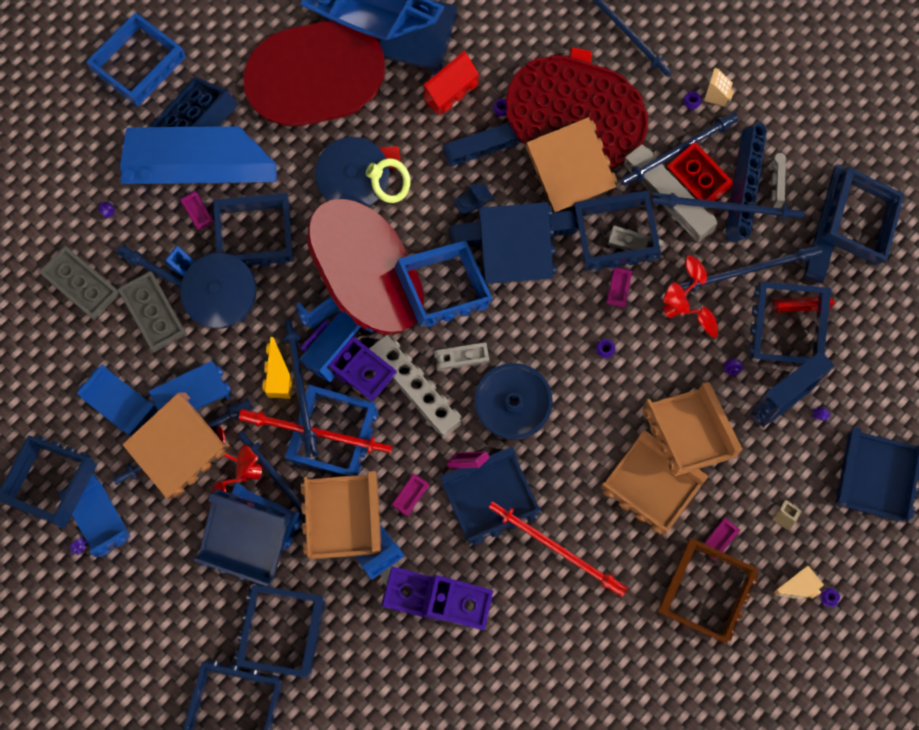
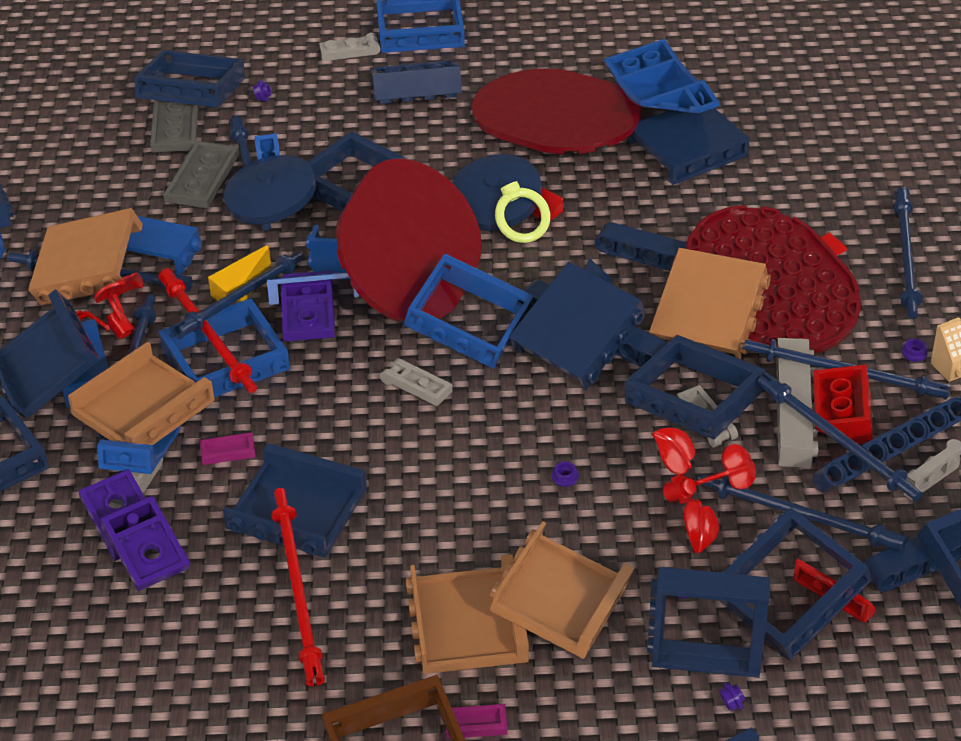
camera: 45 degrees right, 30 degrees down
blue panel [77,364,158,437] -> none
blue slope [120,126,277,184] -> none
magenta tile [179,191,214,231] -> none
light grey brick [369,335,461,439] -> none
red slope [424,51,479,116] -> none
magenta tile [447,451,490,469] -> none
dark blue dish [475,363,553,440] -> none
magenta tile [607,268,632,308] -> none
none -> dark blue window [134,50,245,107]
none -> light grey plate [319,33,380,61]

